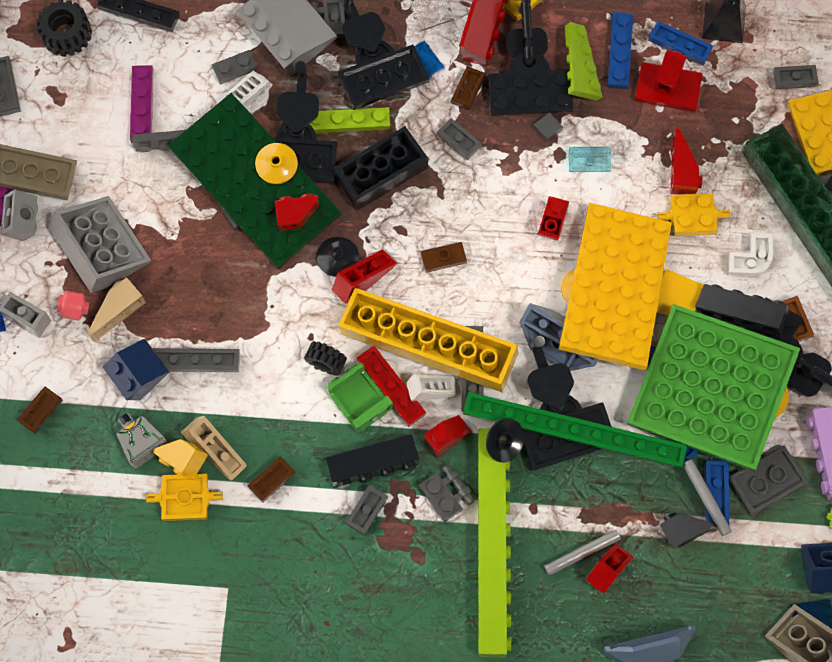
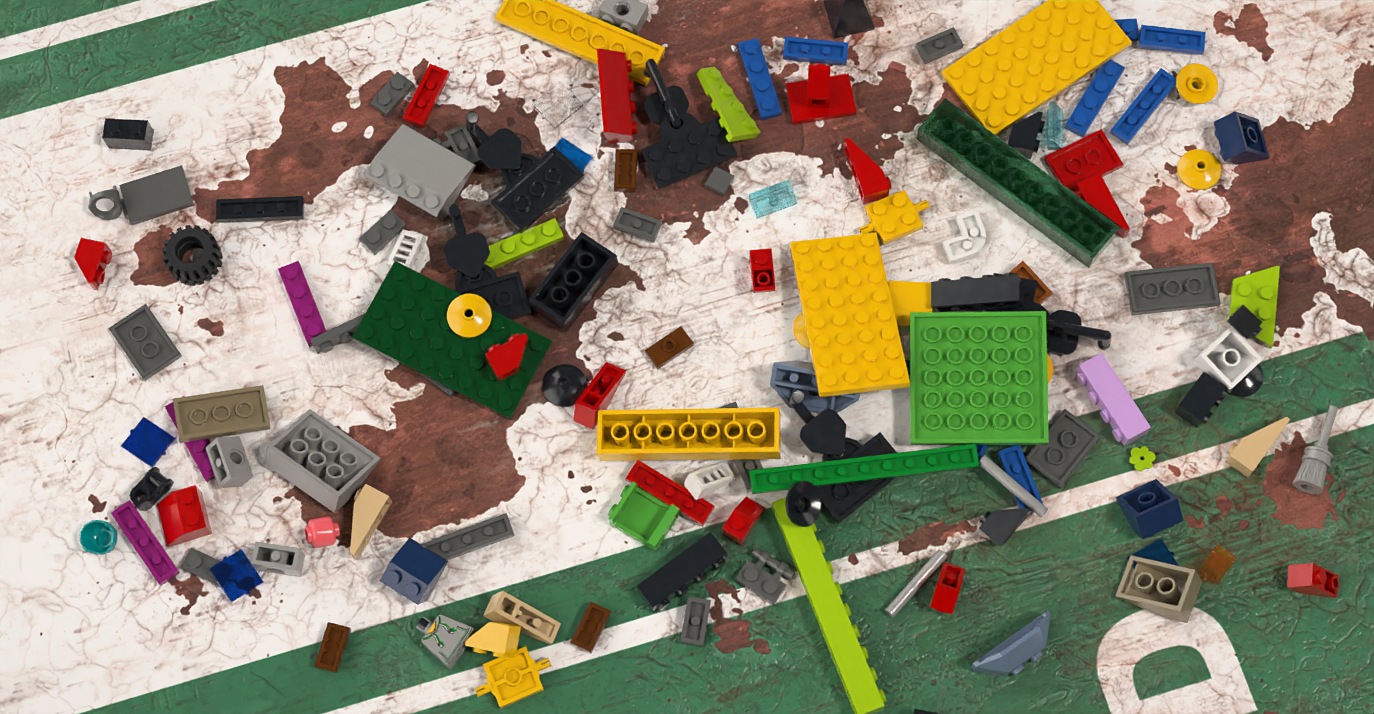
camera: 20 degrees left, 0 degrees up
black tyre [304,341,347,376] -> none

